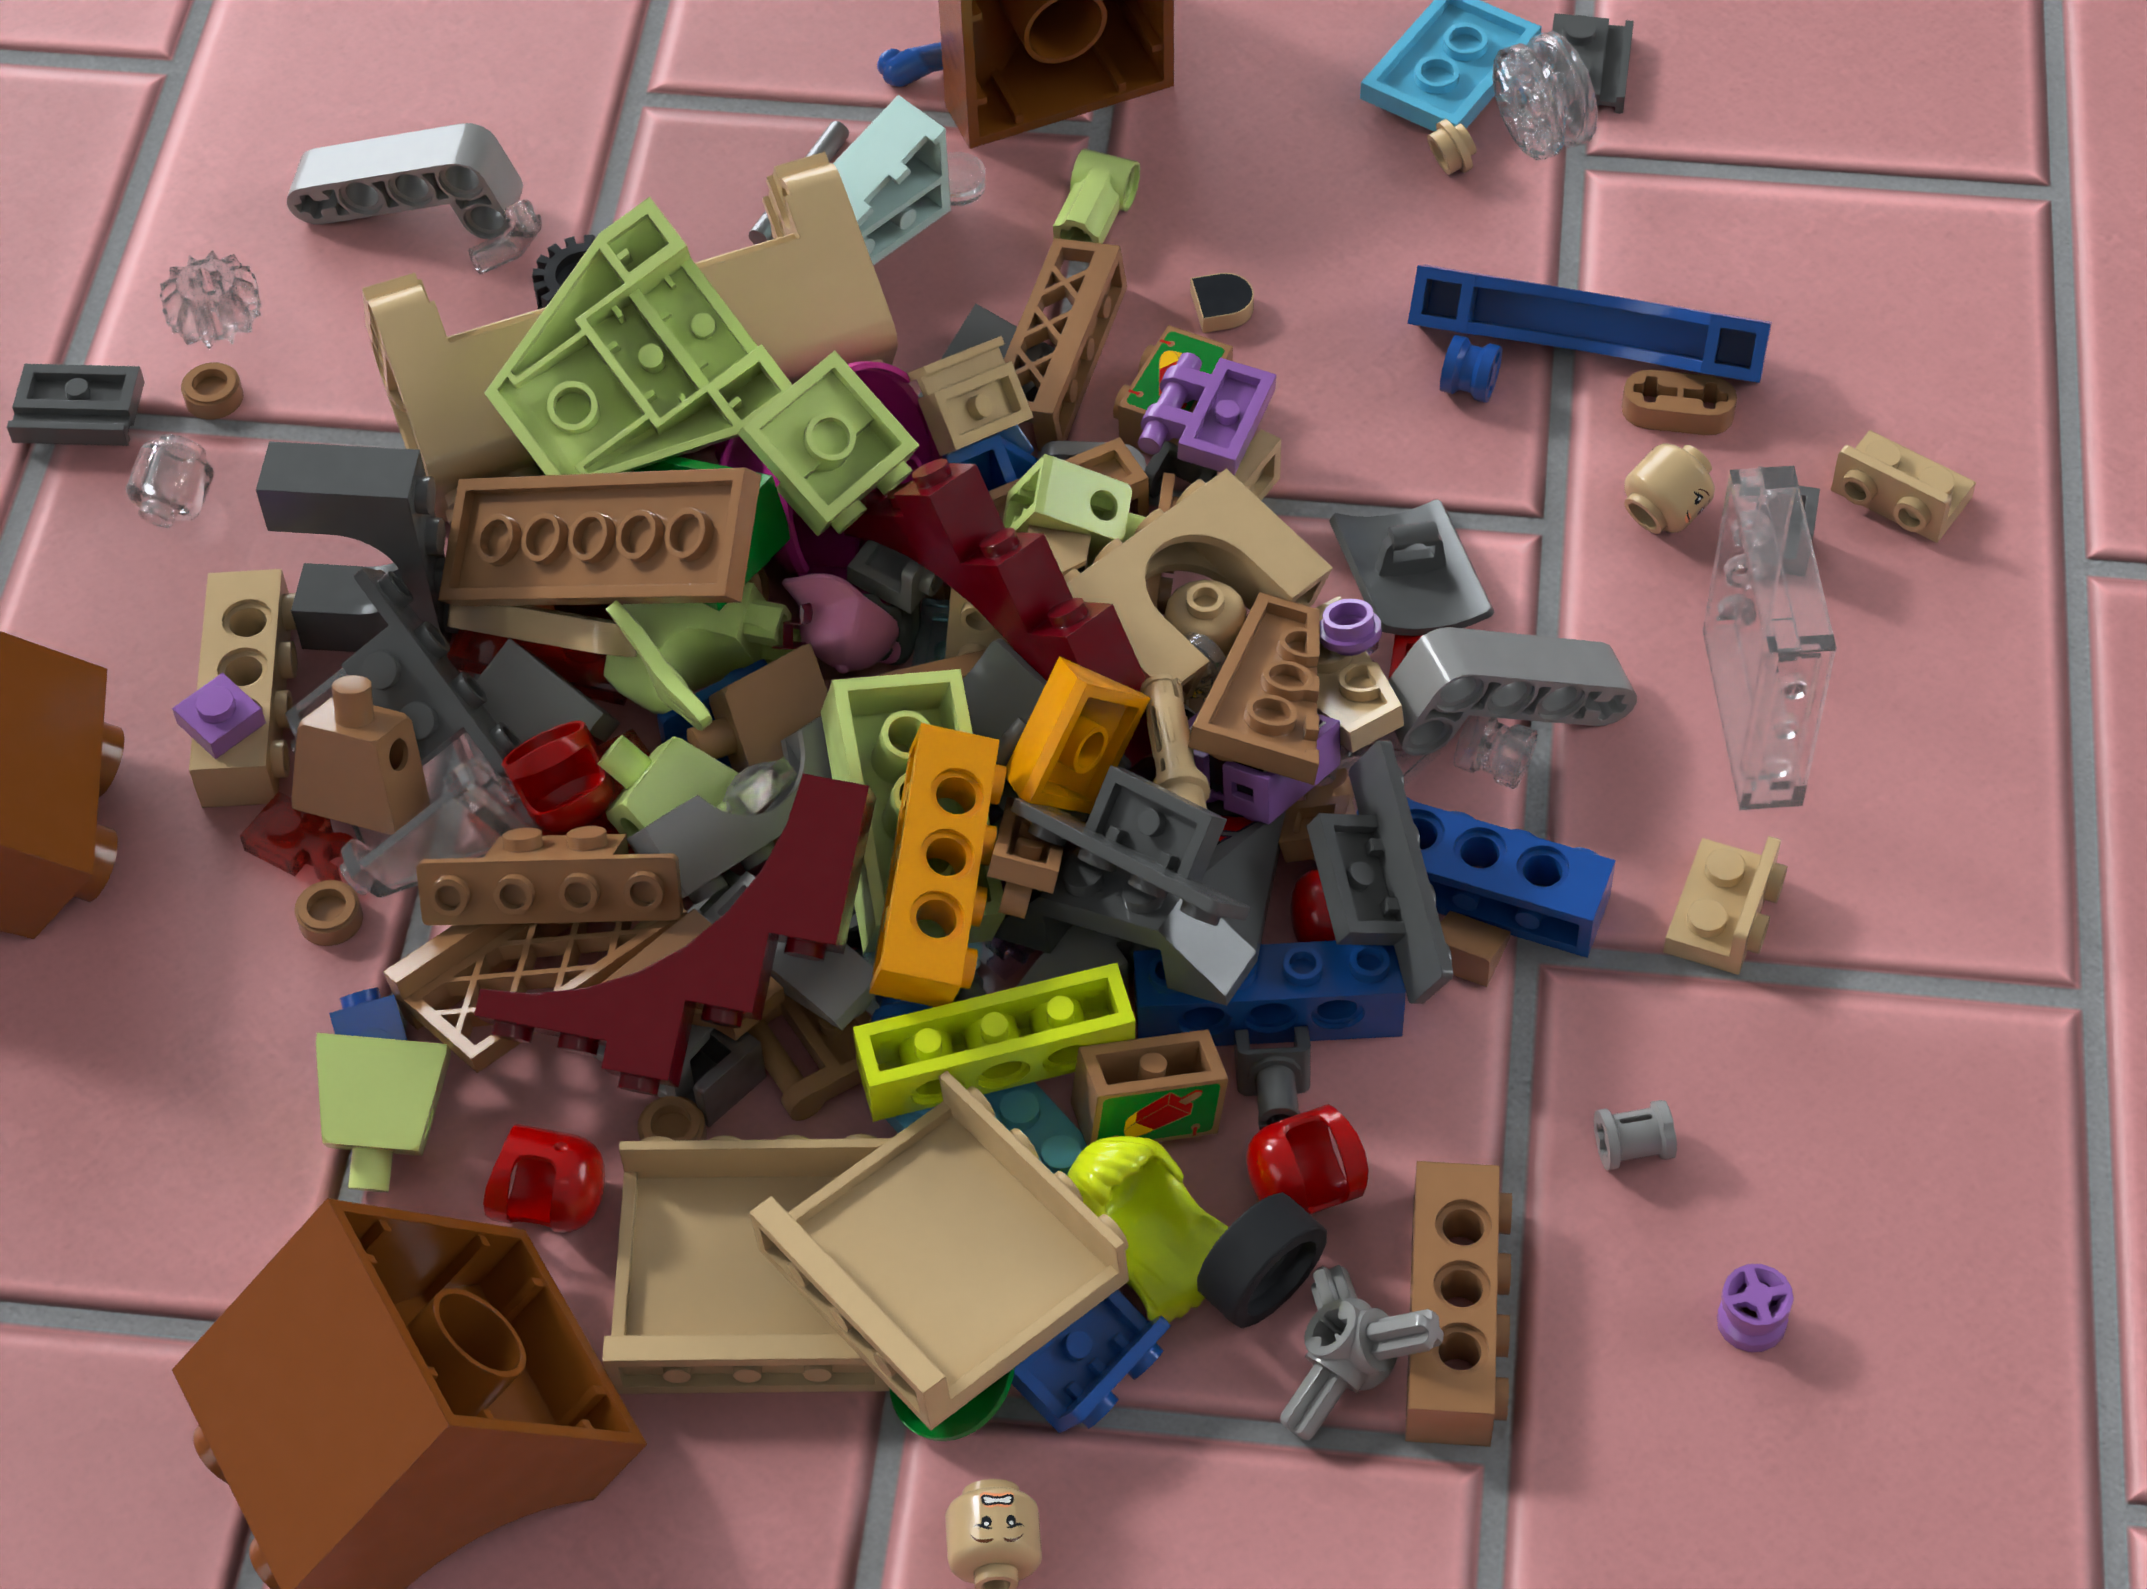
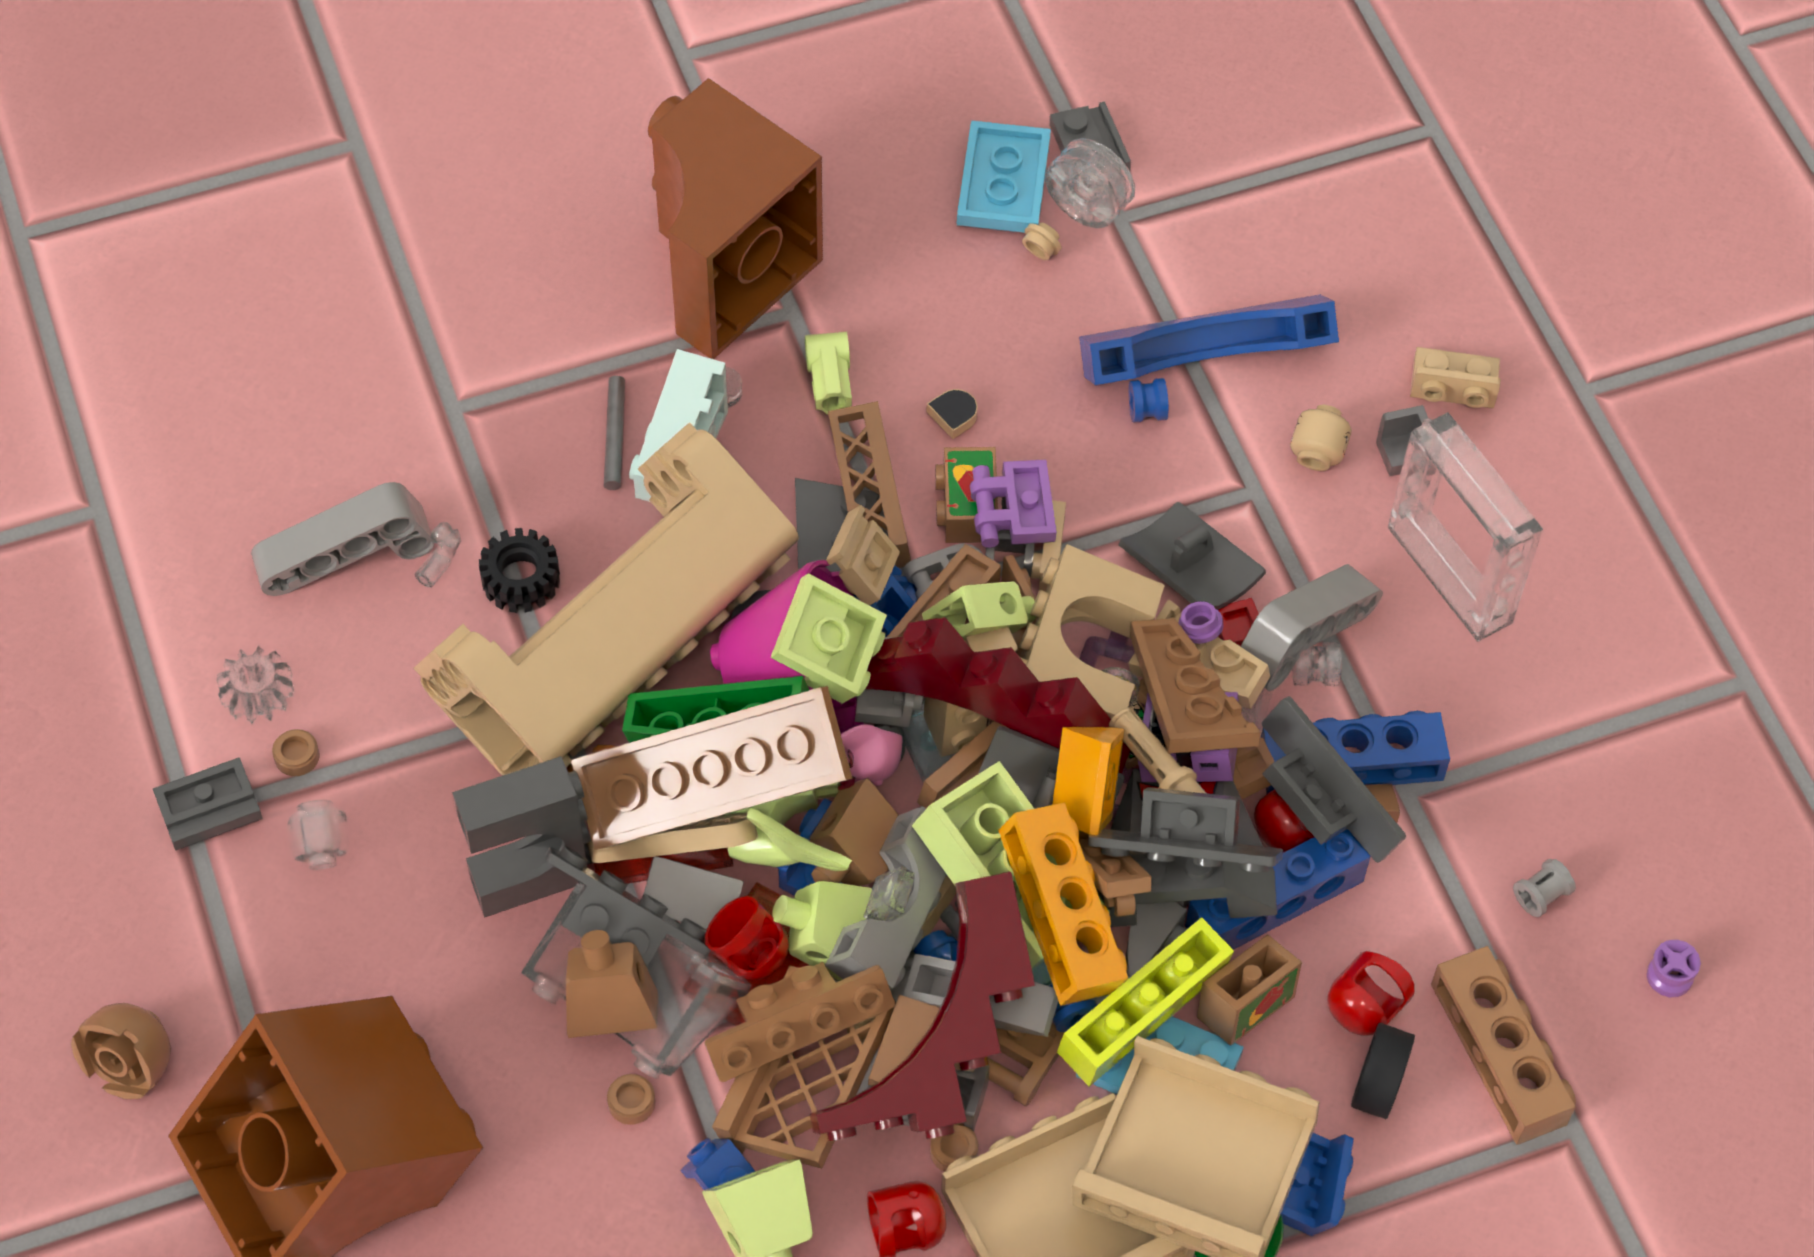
camera: 30 degrees left, 5 degrees up
medium lavender plate [172,673,266,759] -> none
tan brick [189,569,298,808] -> none
clear red plate [240,791,362,882] -> none
yellowish green wedge [484,197,792,475] -> none
blue arm [877,42,943,87] -> none
neon yellow piece [1067,1136,1229,1323] -> none
tan head [1164,579,1246,669] -> none
dark grey piece [1234,1026,1311,1130] -> none
light grey bush [1280,1265,1444,1440] -> none
medium nougat beam [1621,370,1737,435] -> none
tan bracket [1663,836,1788,975] -> none

